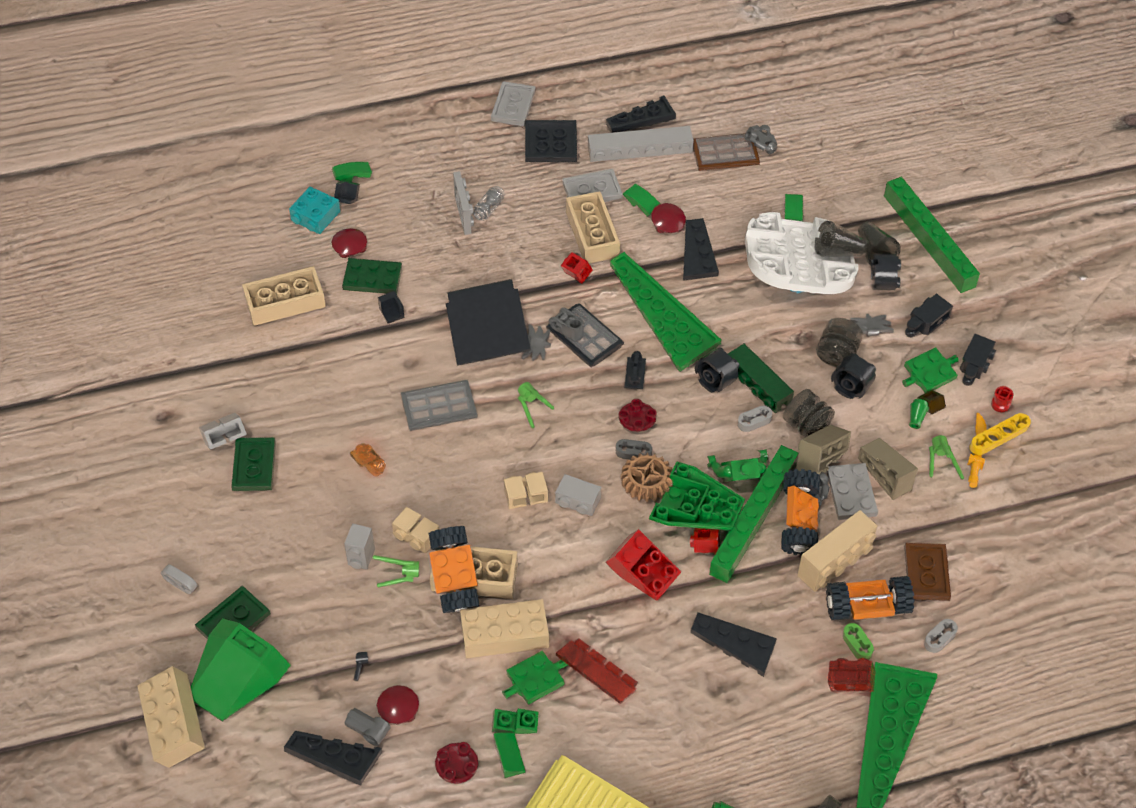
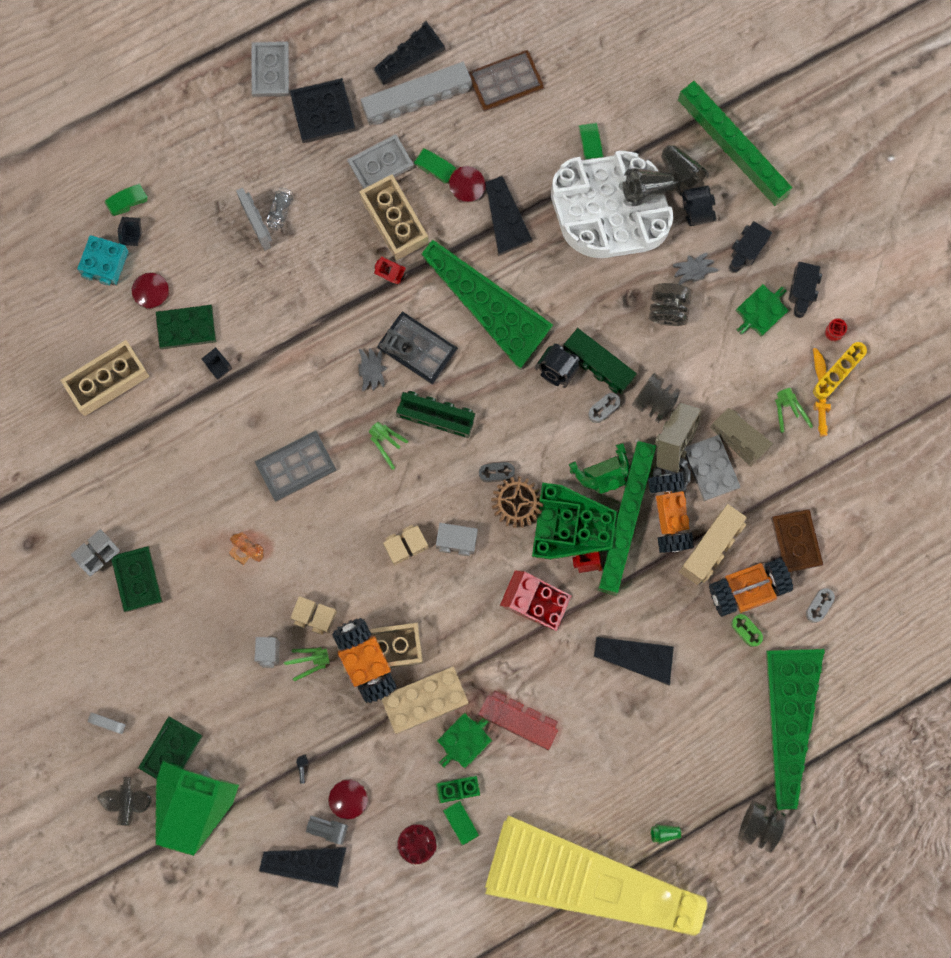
camera: 15 degrees left, 25 degrees up
tan brick [137,666,205,768] -> none
black piece [445,279,531,366] -> none
dark red dish [618,399,657,432] -> none
black hinge [624,351,646,390] -> none
dark grey piece [745,125,778,155] -> none
clear red brick [828,658,876,692] -> none
black brick [831,353,876,399] -> none
green cone [909,399,929,429] -> none
dark brown slope [917,390,946,414] -> none
none -> clear smoke plant [97,777,152,826]
none -> dark green brick [396,391,476,439]

